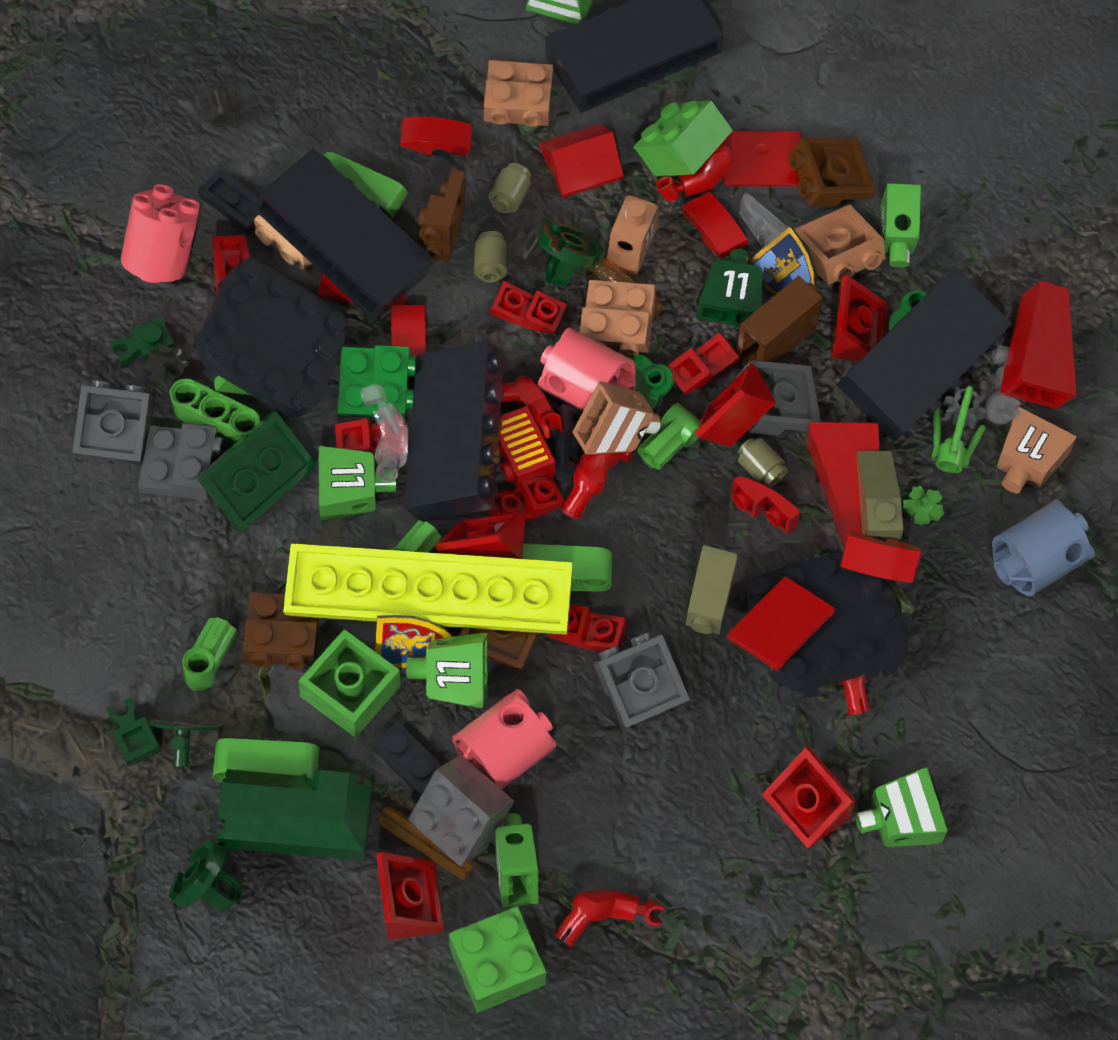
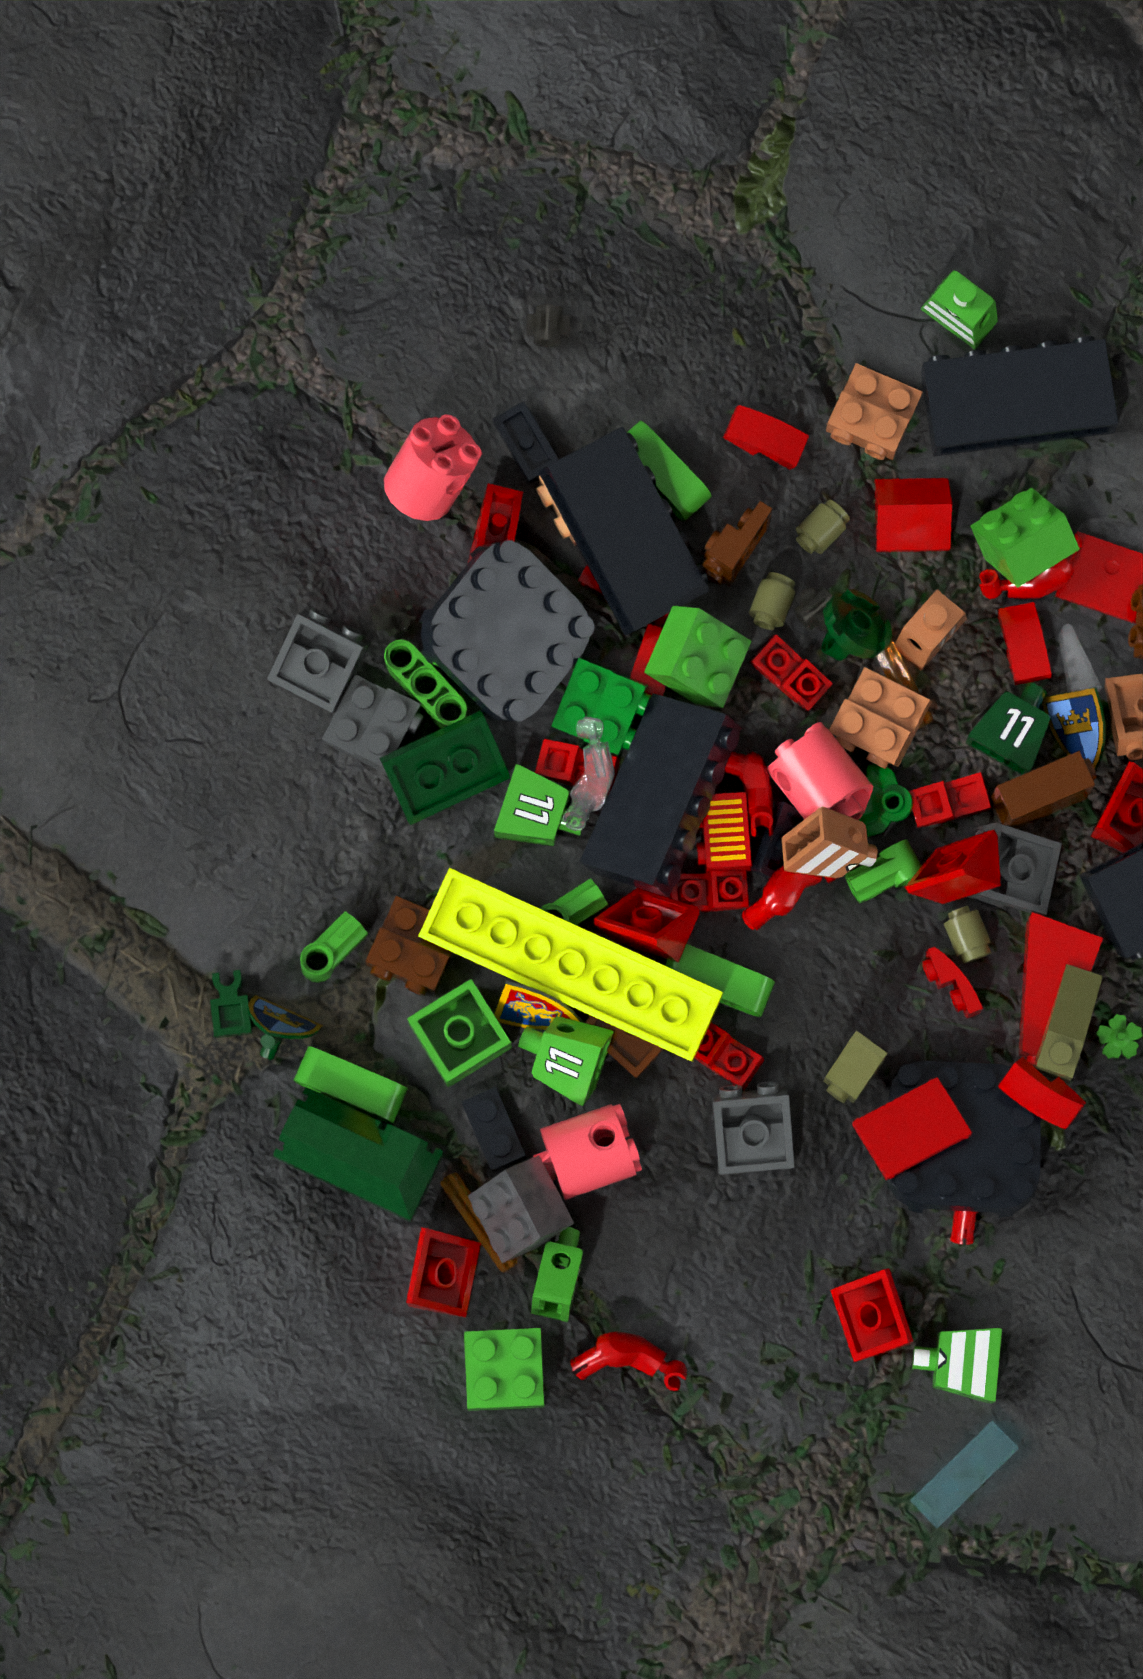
camera: 25 degrees right, 15 degrees up
dark green plate [110,317,176,368] -> none
dark green tile [169,839,242,911] -> none
none -> bright green brick [644,606,751,708]
none -> clear light blue tile [910,1421,1019,1529]

